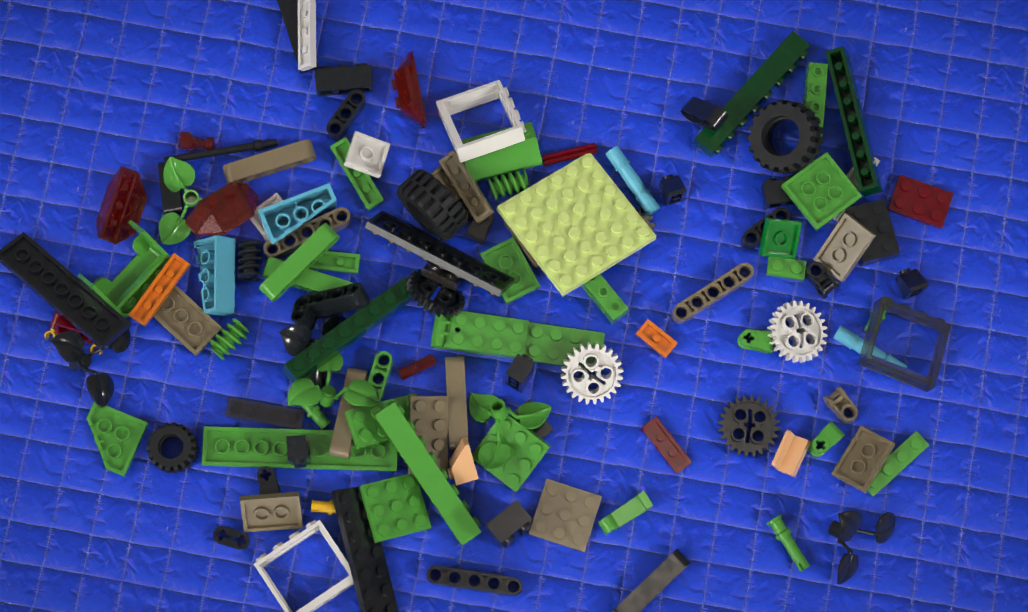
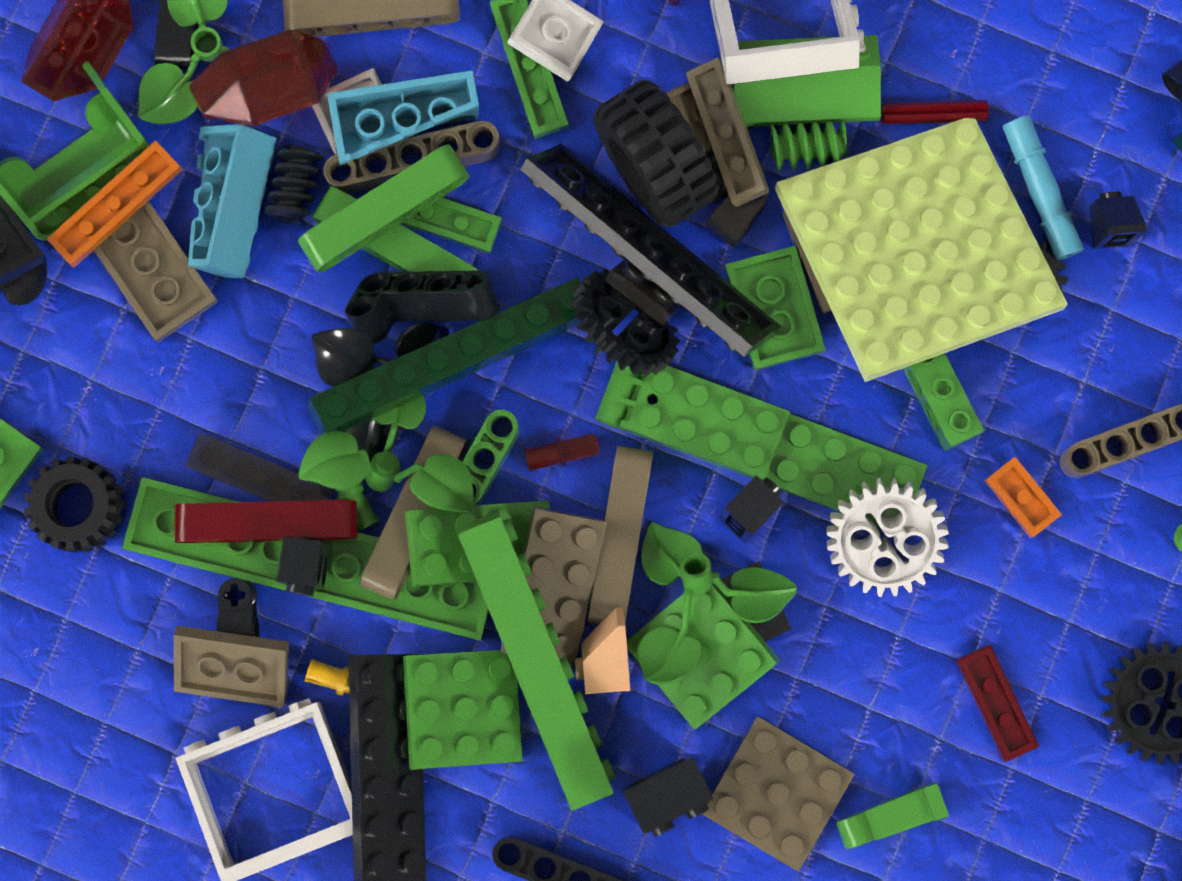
camera: 20 degrees right, 5 degrees up
bright green piece [209,318,251,361] -> none
black beam [213,526,250,550] -> none
none -> dark red beam [174,500,357,544]

